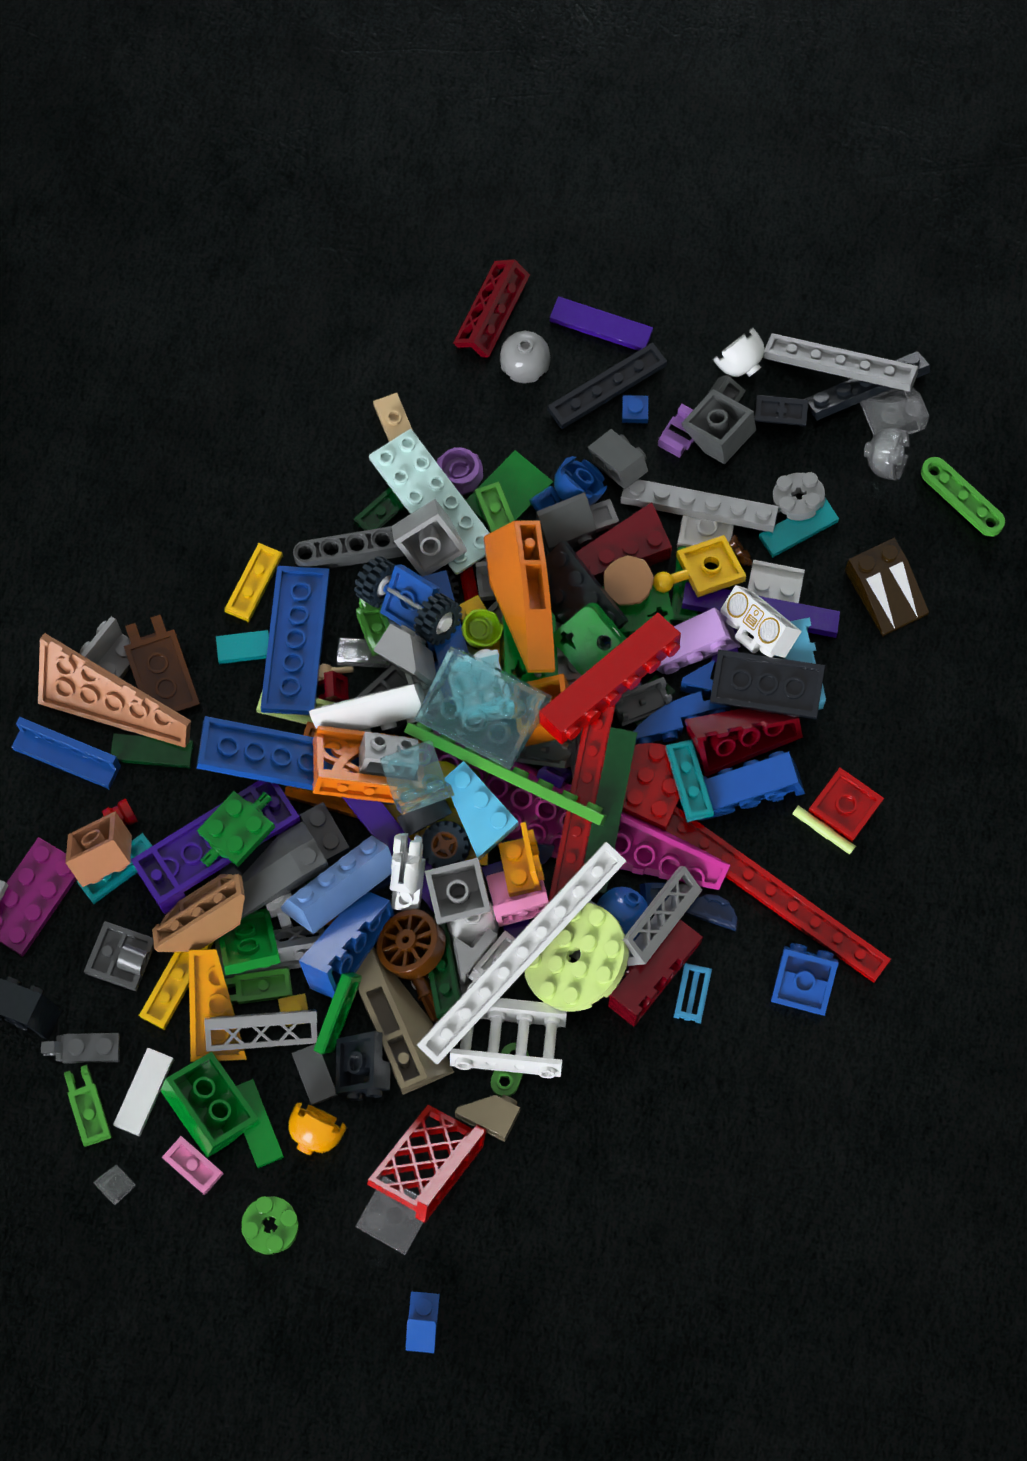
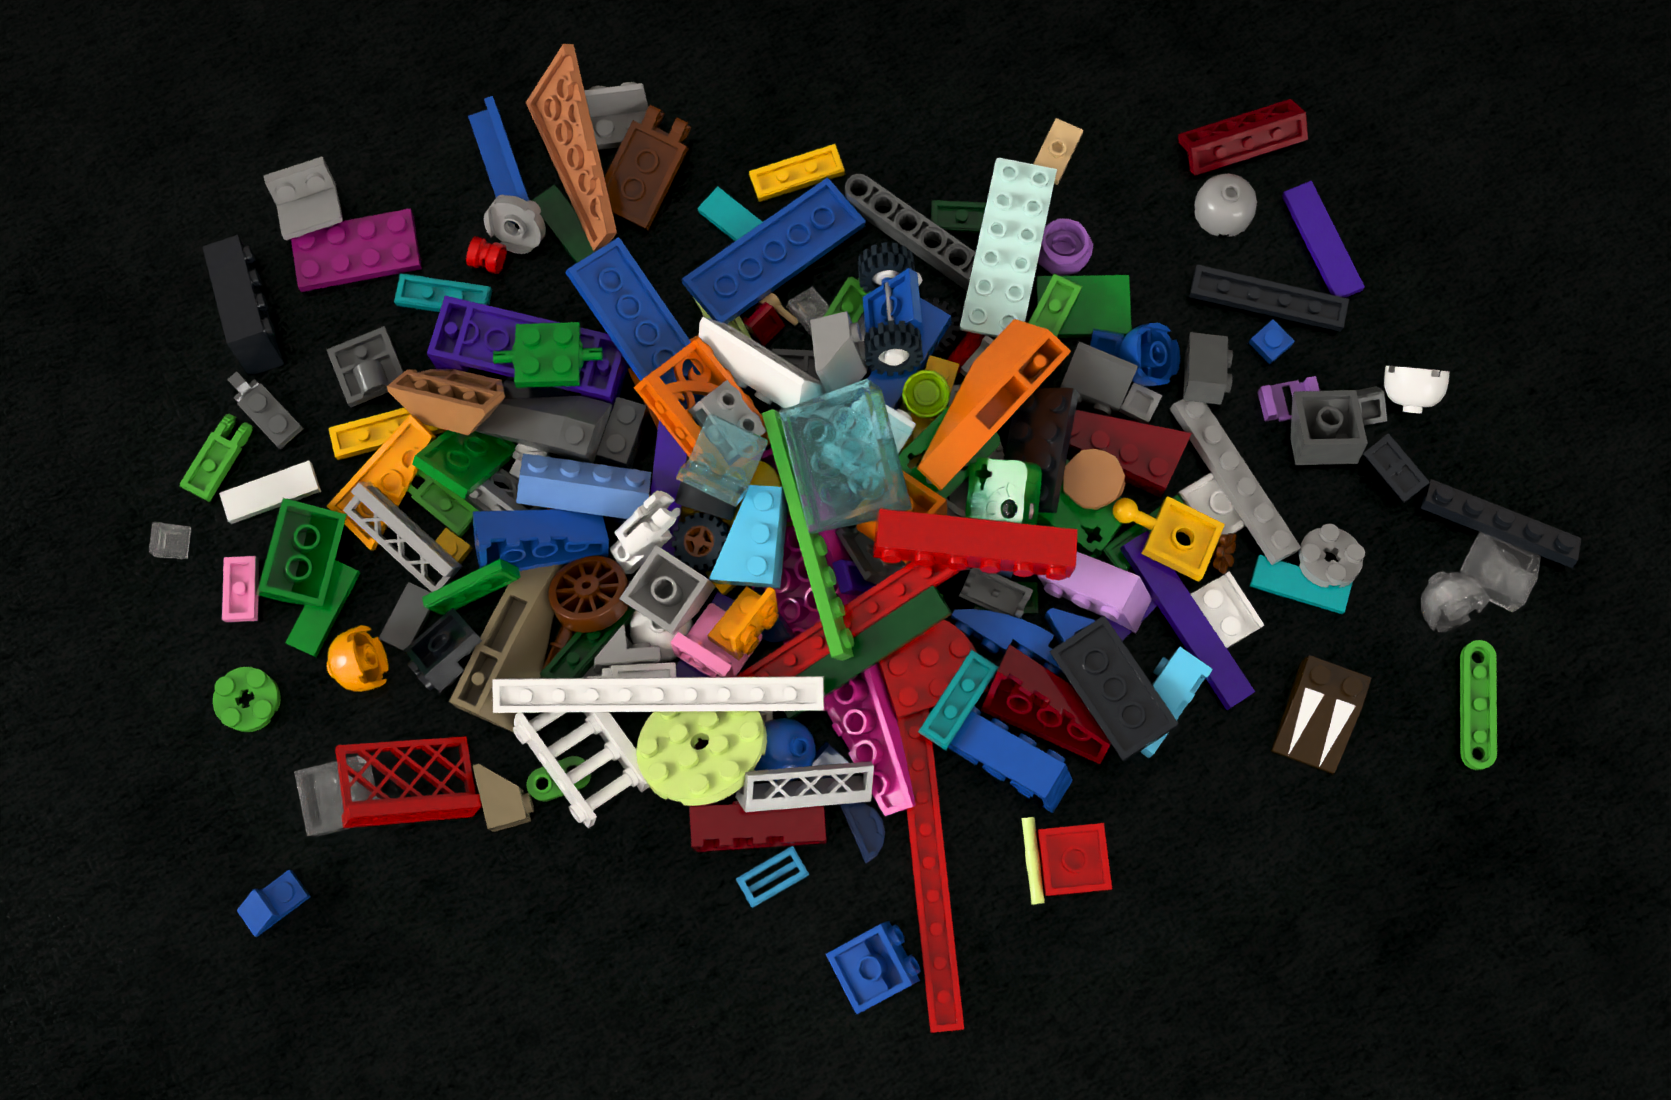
camera: 50 degrees right, 5 degrees up
nougat brick [65,811,132,887] -> none
light grey slope [392,499,467,576] -> none
white piece [720,585,802,658] -> none
light grey plate [764,333,918,392] -> none
none -> light grey plate [484,195,546,254]

